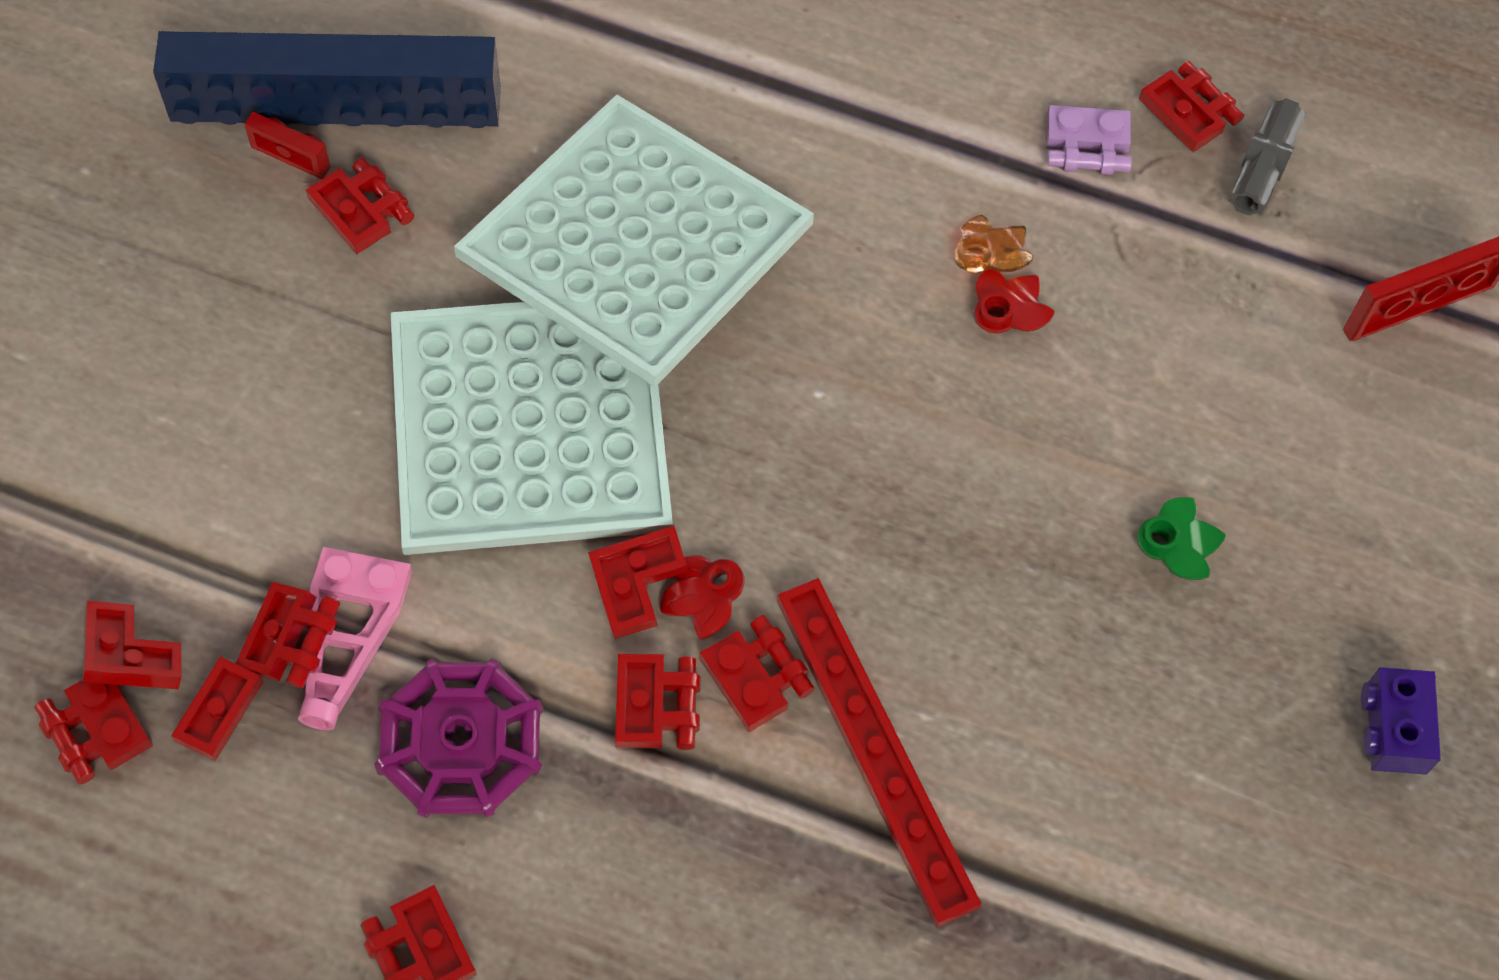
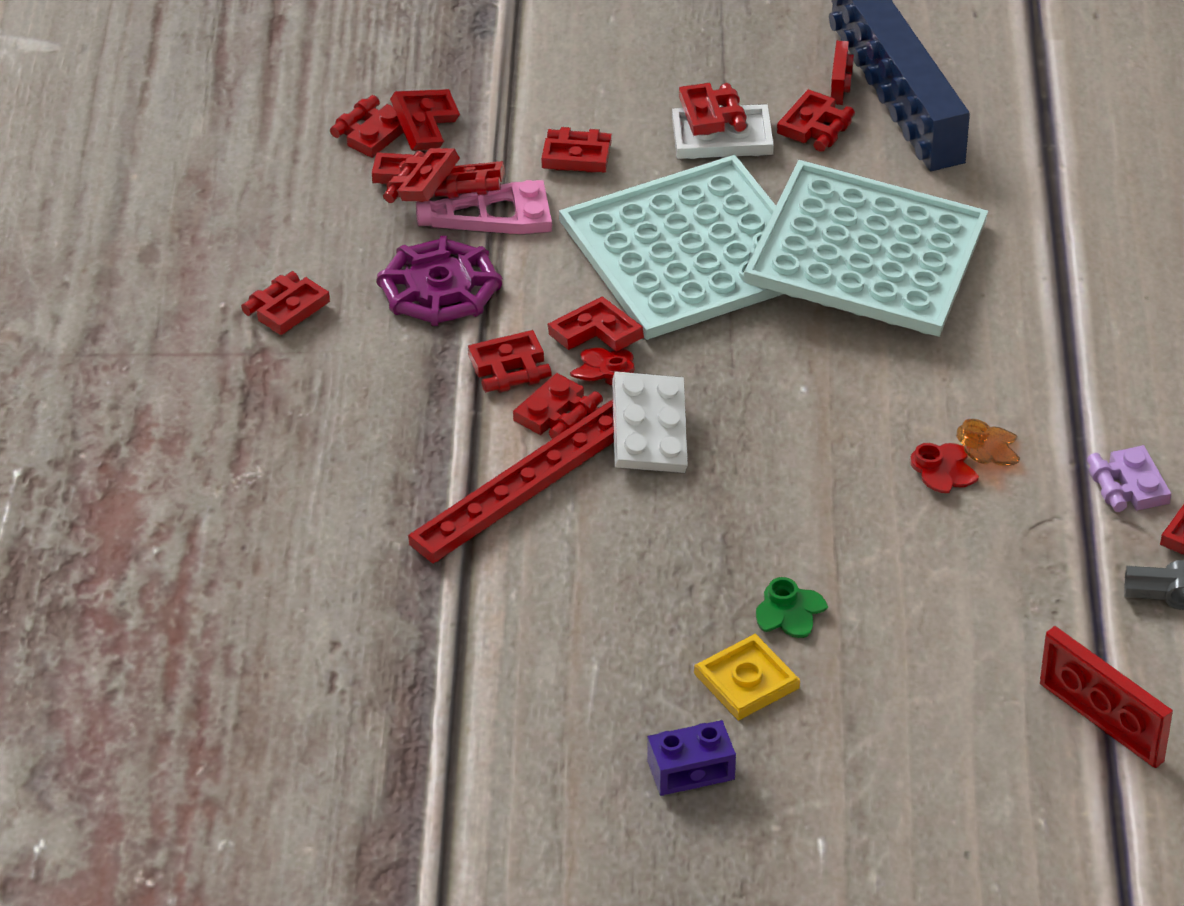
camera: 75 degrees right, 20 degrees down
none -> red plate [383,148,460,203]
none -> red plate [541,127,612,173]
none -> white plate [612,372,688,473]
none -> white plate [672,104,774,159]
none -> red plate [679,83,747,136]
none -> yellow tile [694,633,800,721]

